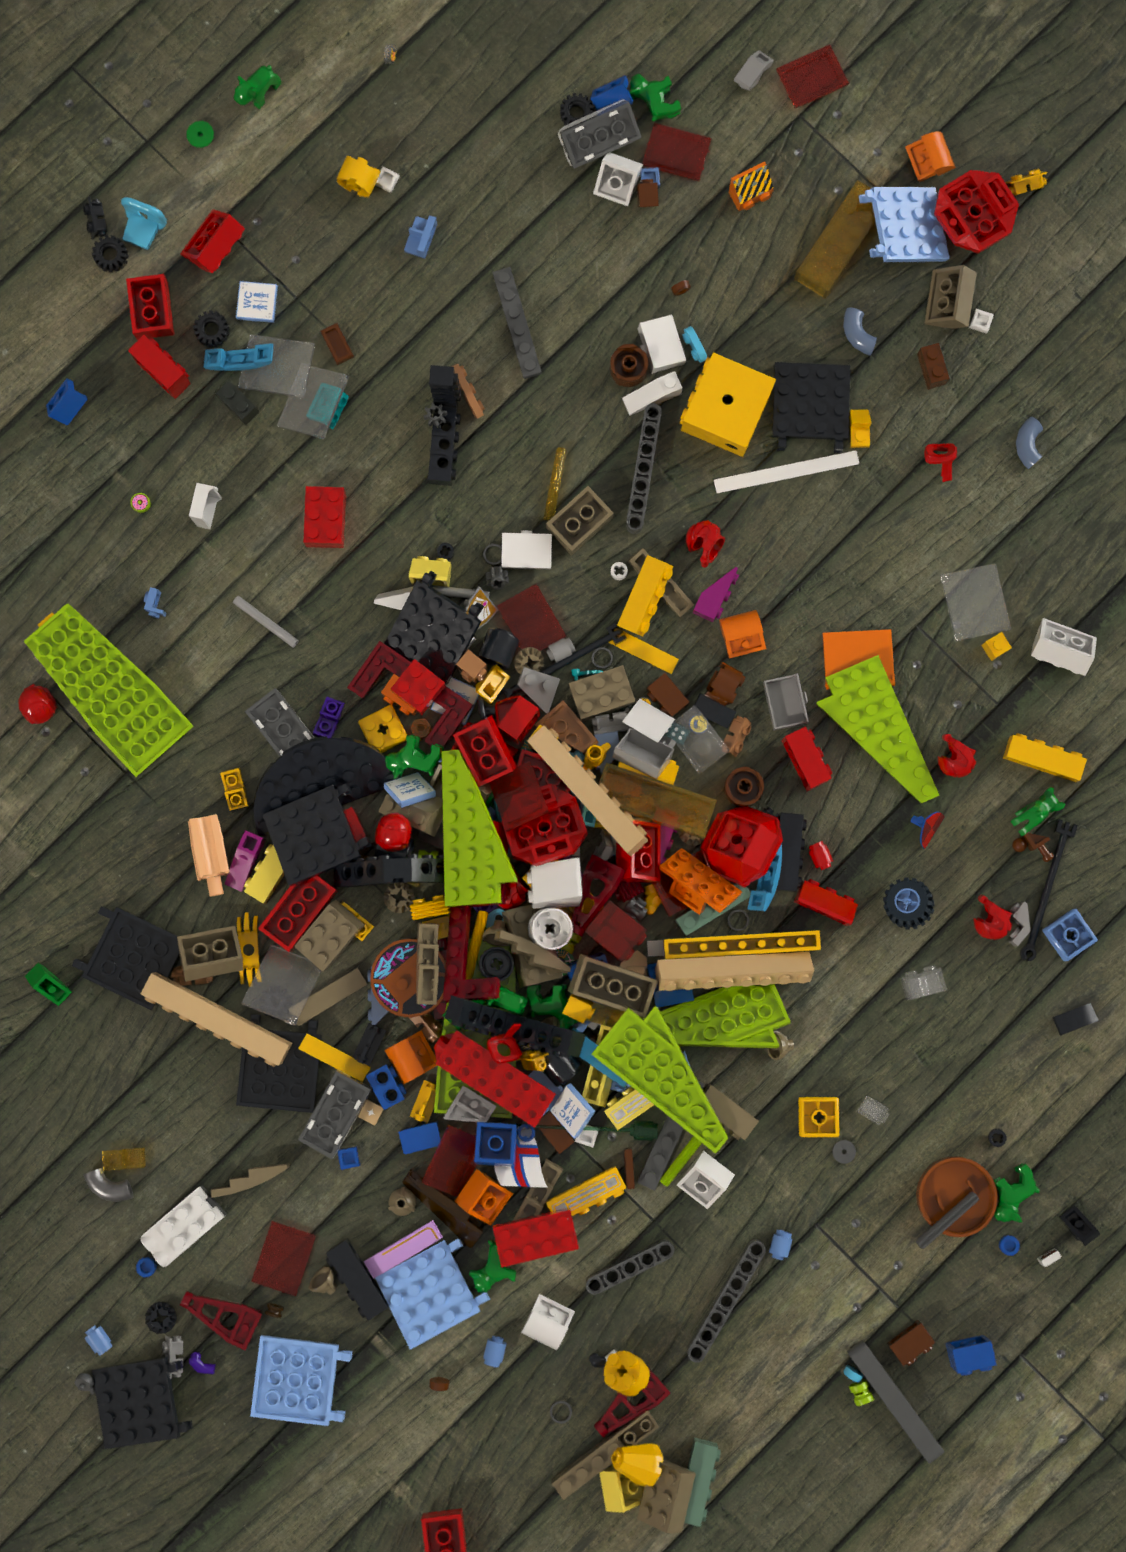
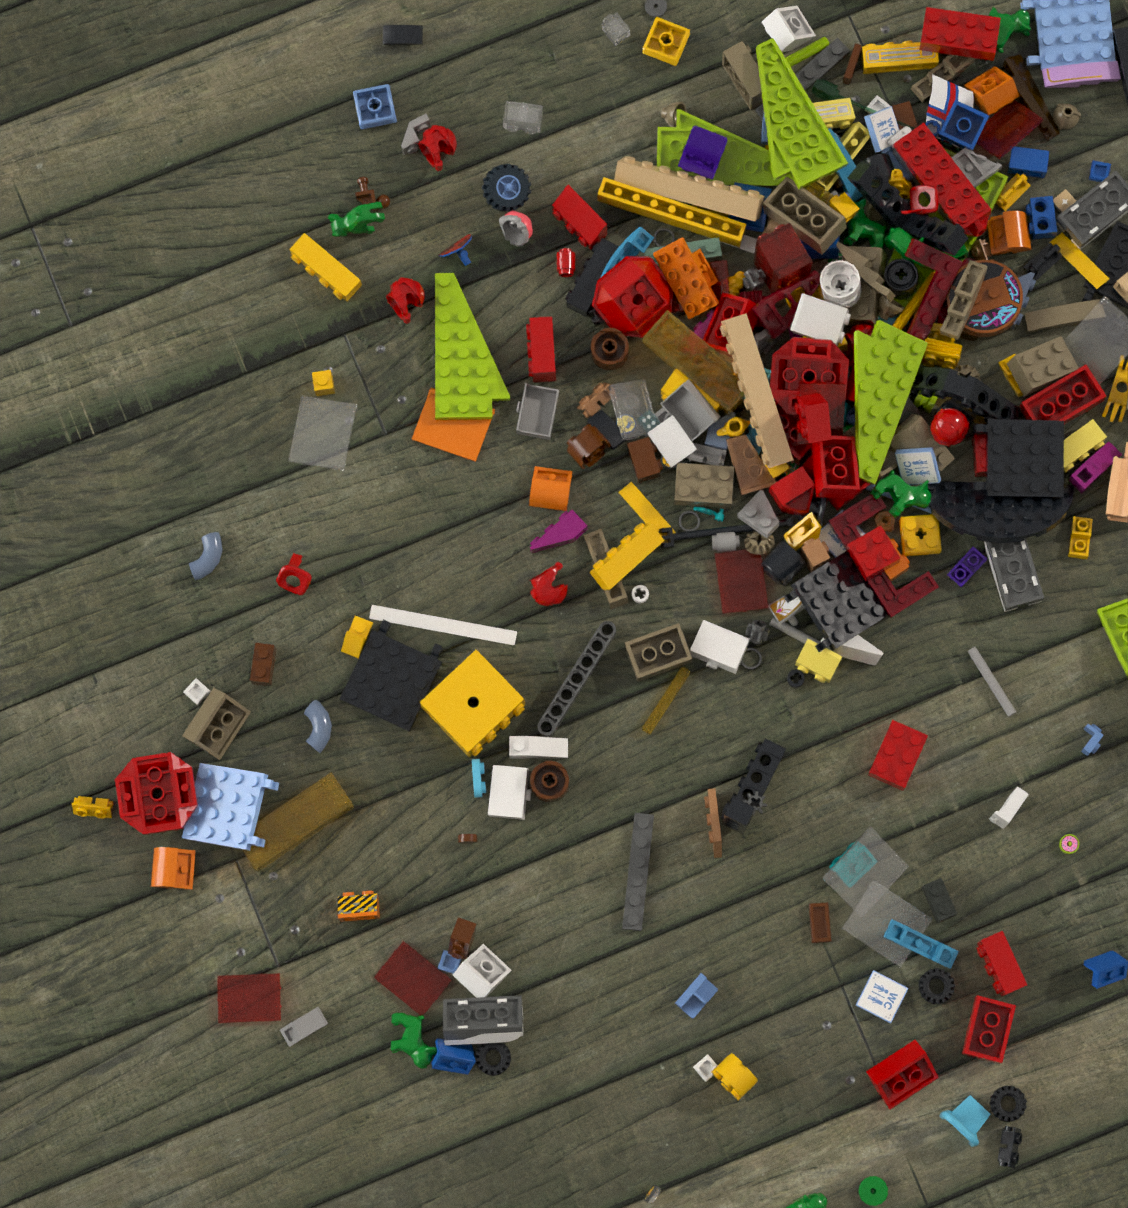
camera: 155 degrees left, 5 degrees down
black hinge [1020,819,1078,961] -> none
white slope [1031,618,1097,676] -> none
none -> light grey hair [499,211,533,247]
none -> dark purple bracket [678,126,728,180]
none -> red brick [795,393,832,443]
none -> white piece [888,126,912,148]

